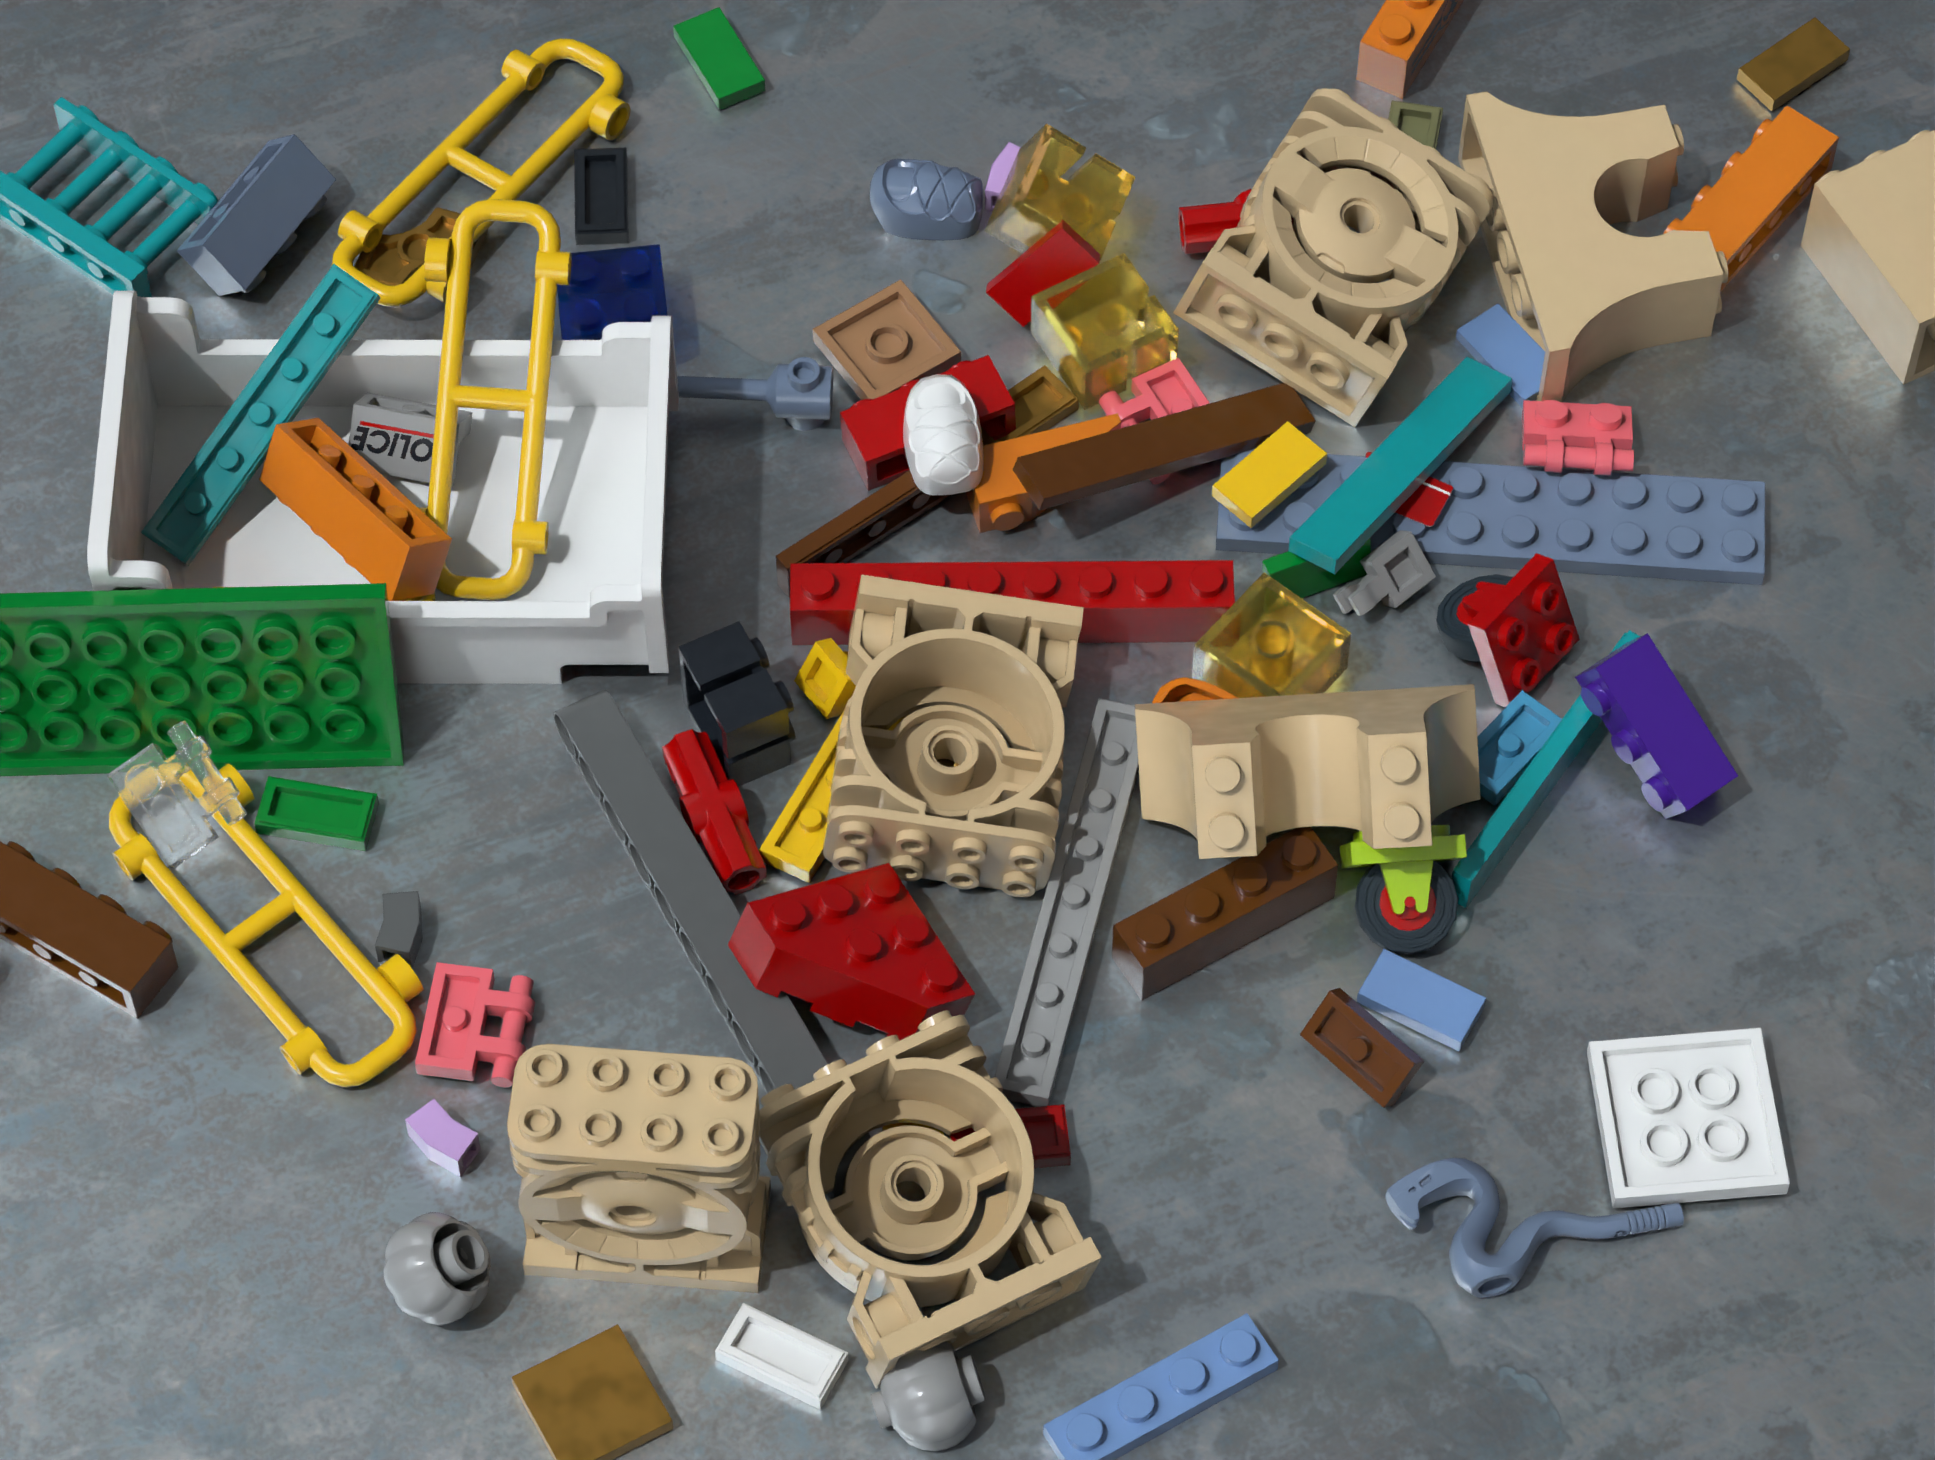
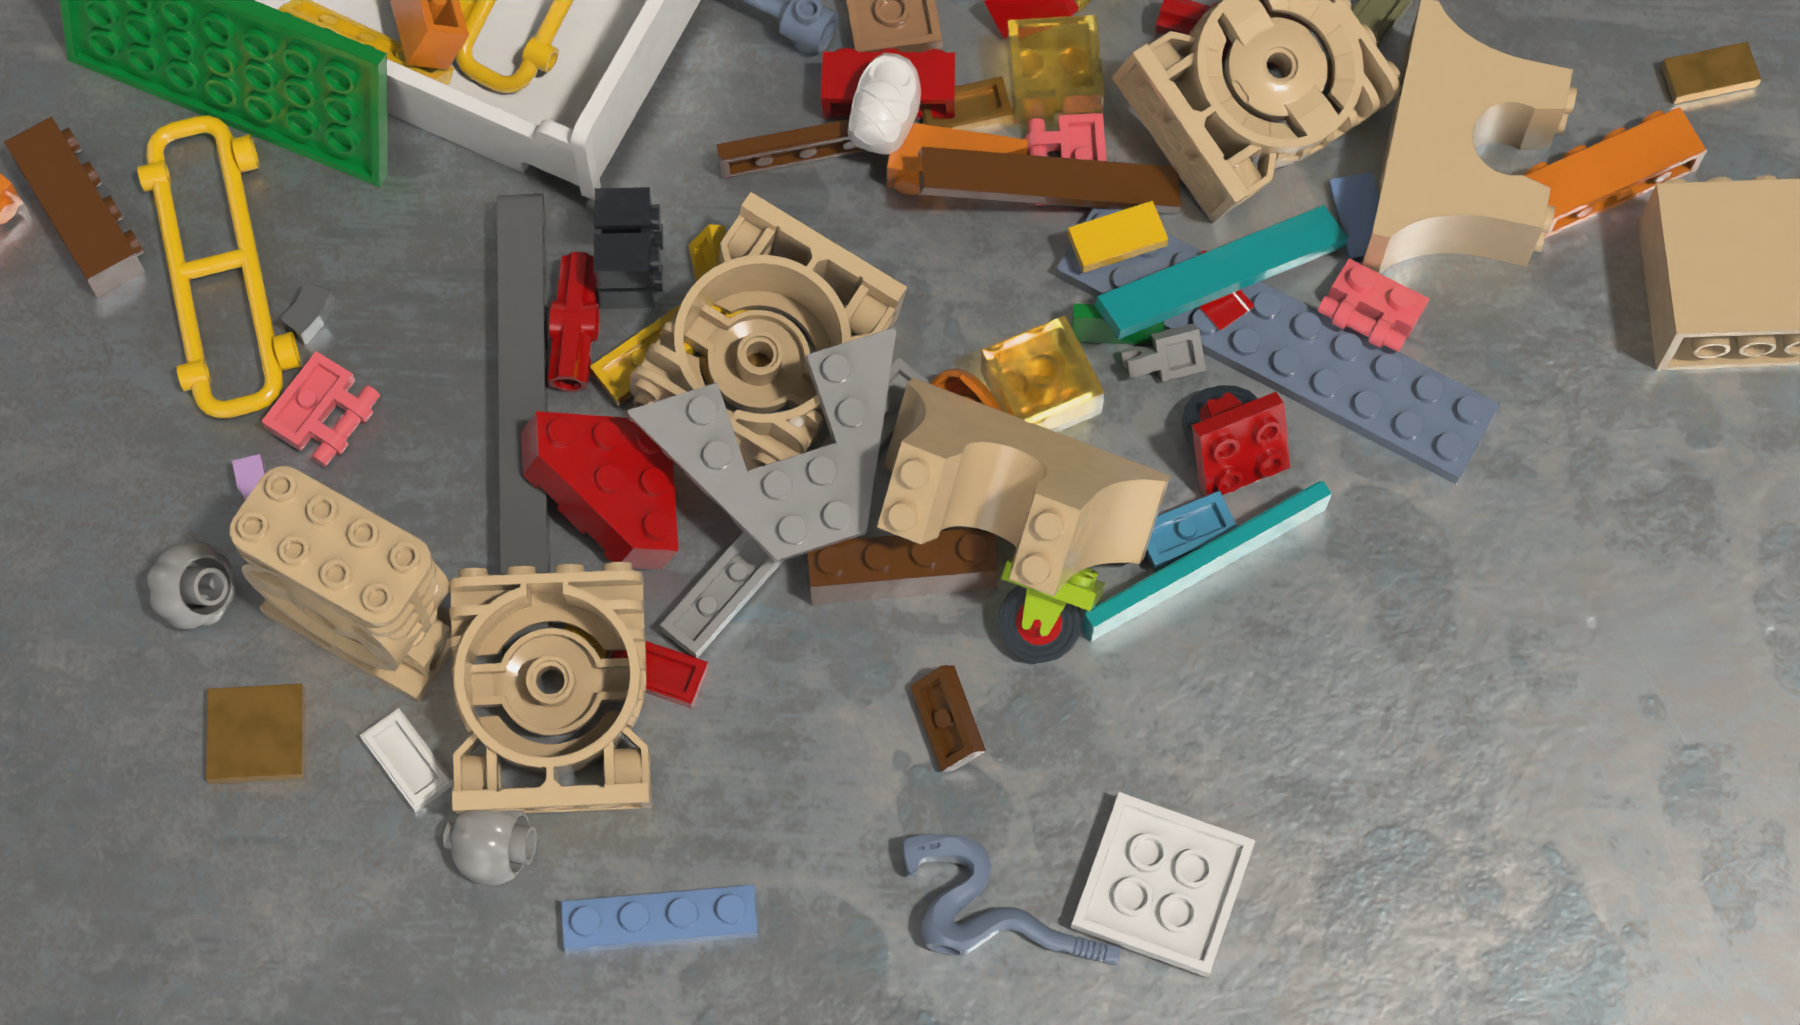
camera: 25 degrees right, 10 degrees up
clear plate [106,721,247,869] -> none
green tile [254,776,379,852] -> none
red brick [790,560,1235,645] -> none
medium blue tile [1357,949,1486,1052] -> none
dark purple brick [1575,633,1738,819] -> none
none -> light grey wing [627,327,896,563]

